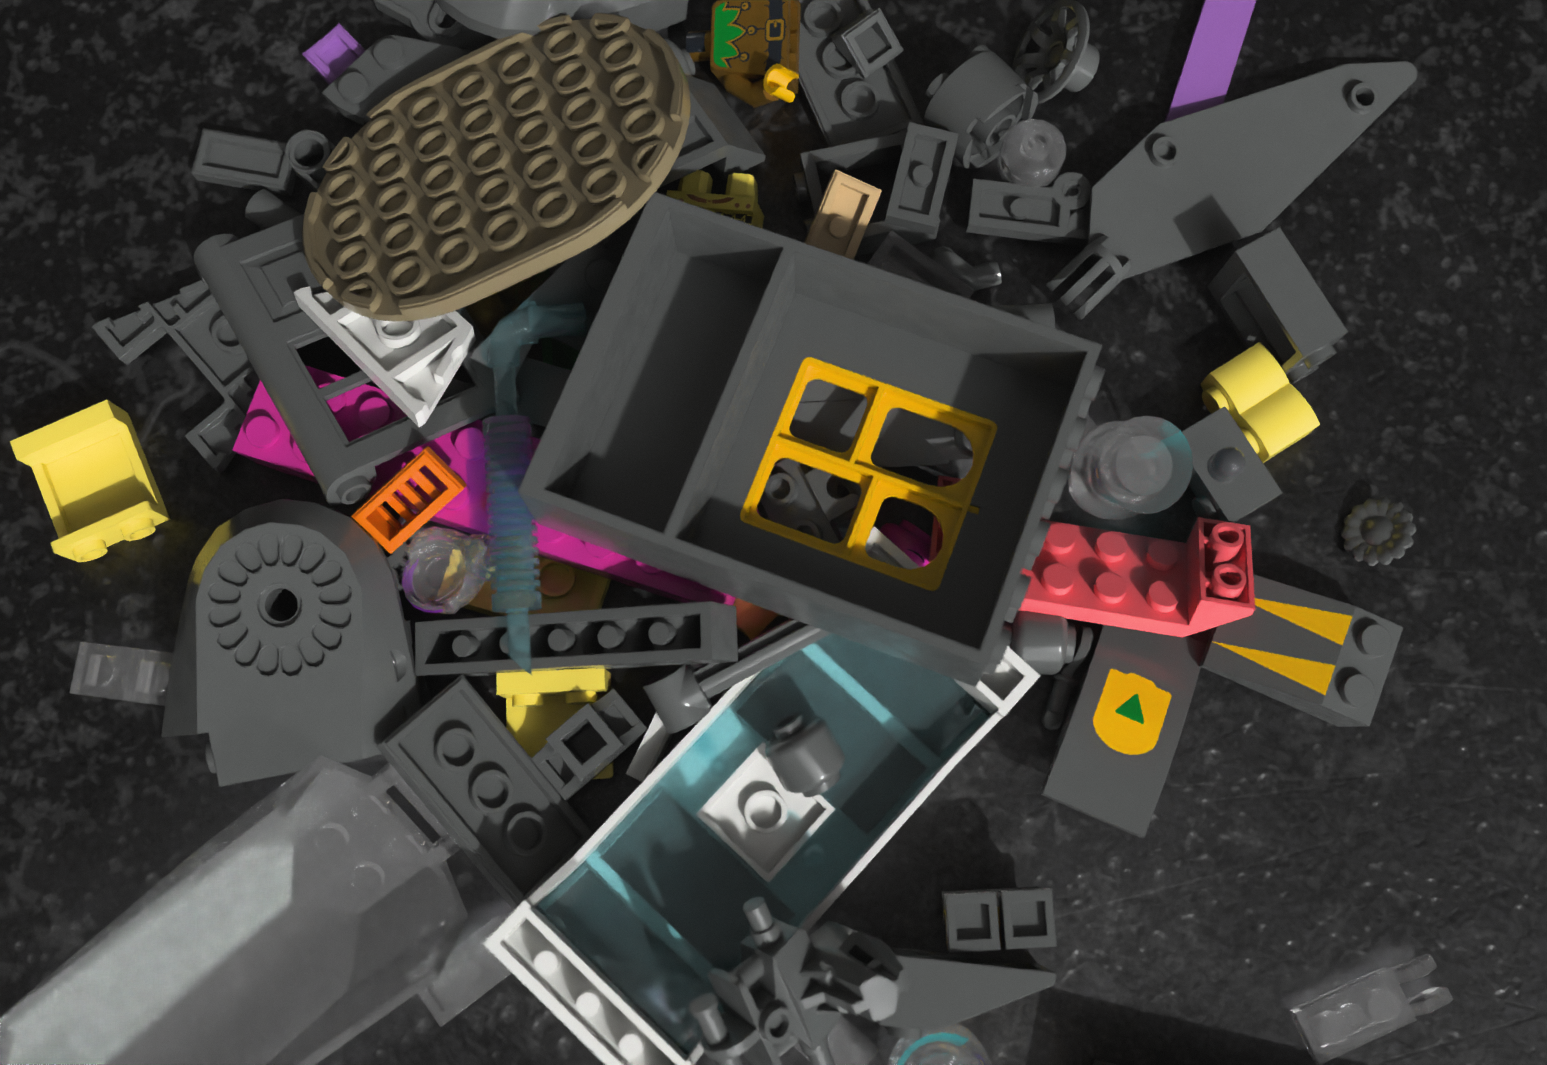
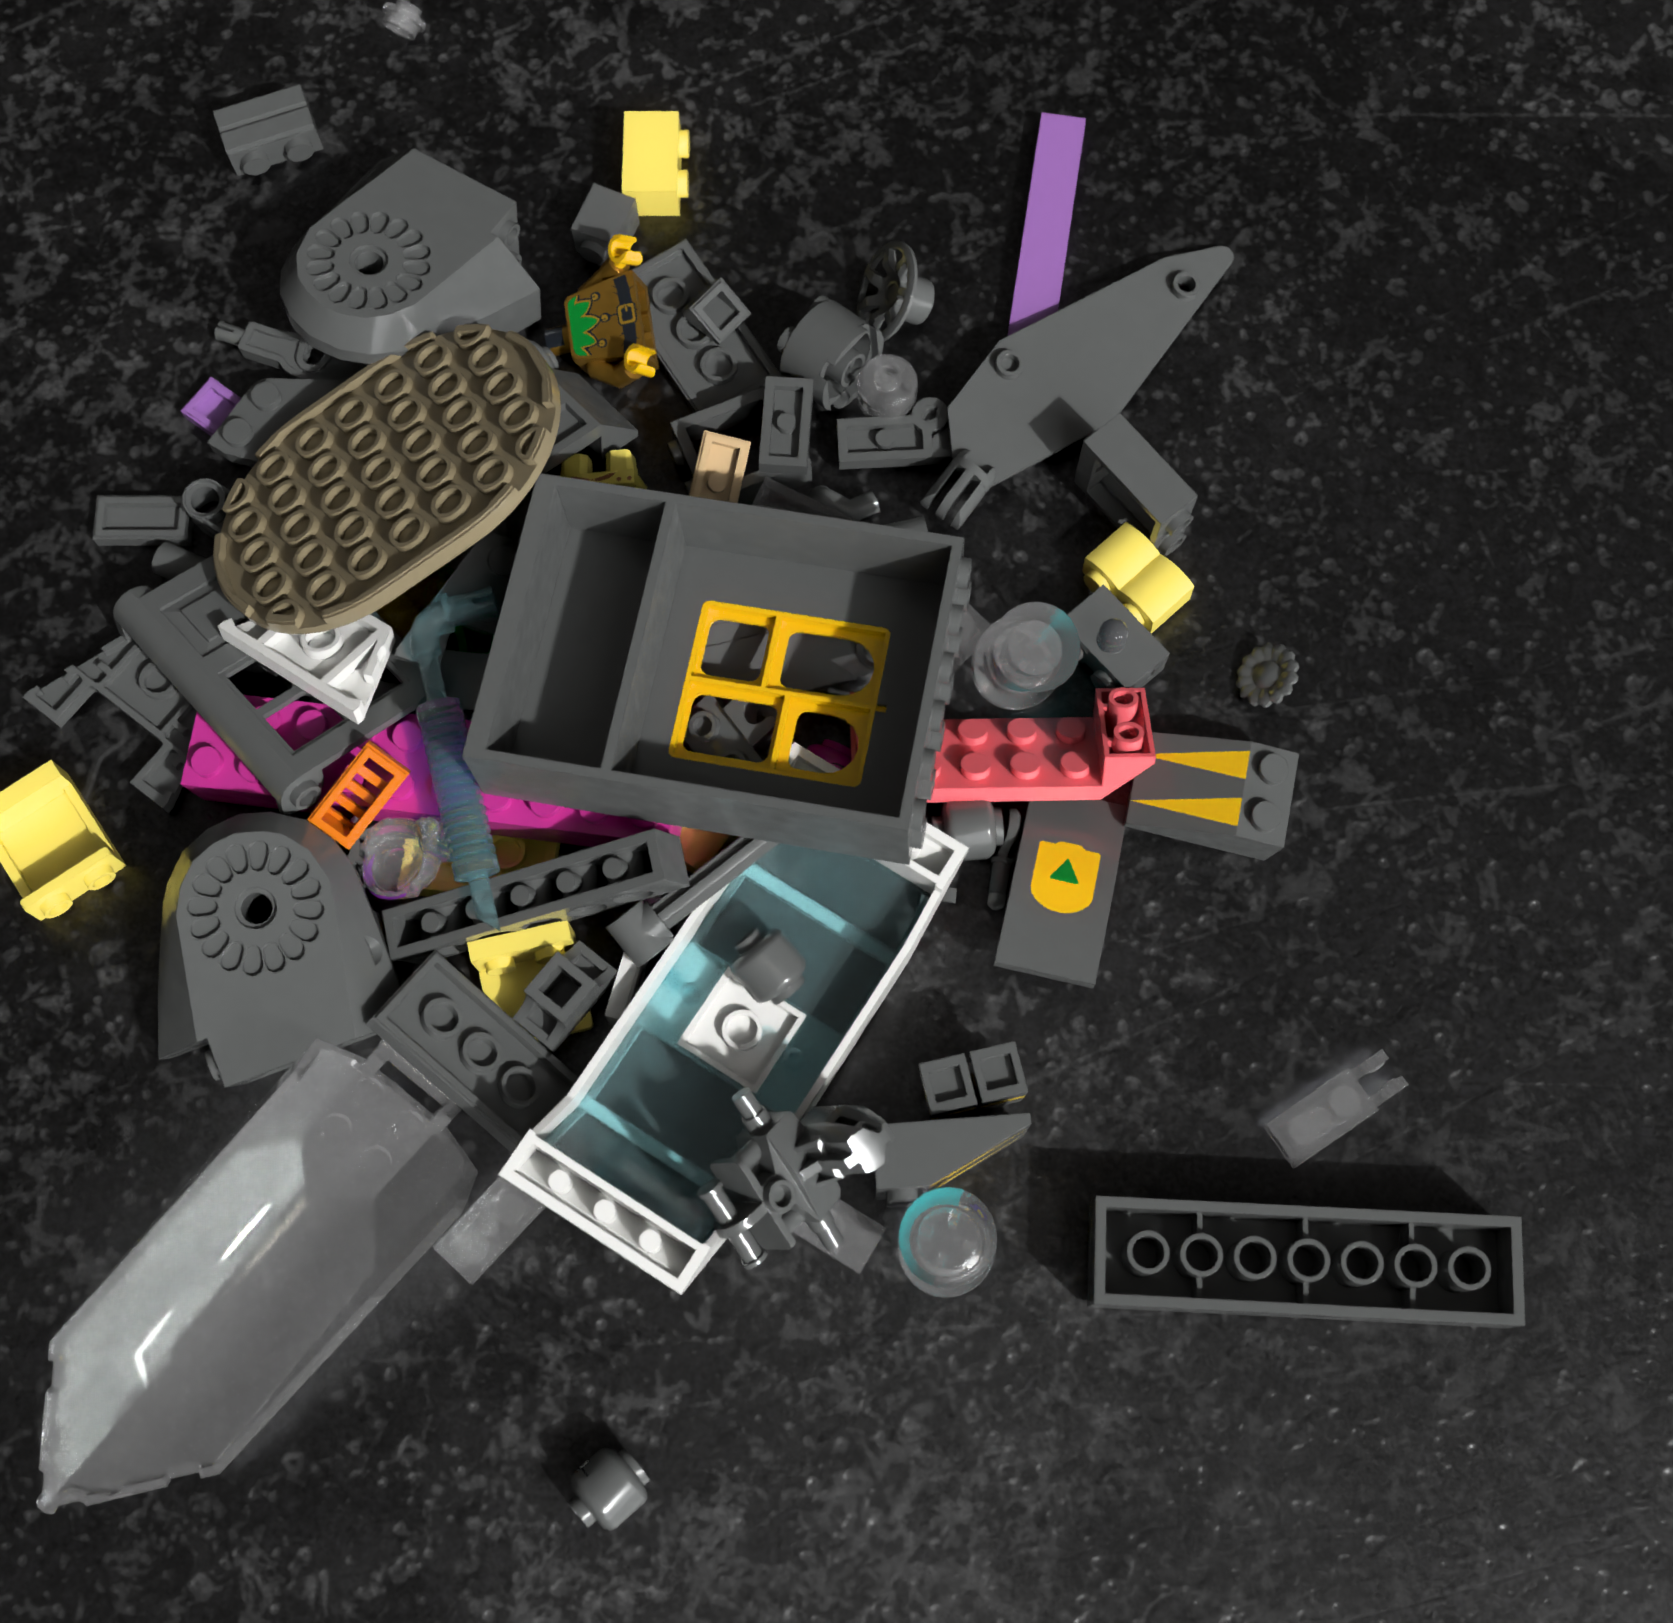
camera: 10 degrees left, 5 degrees down
clear slope [69,642,173,706] -> none

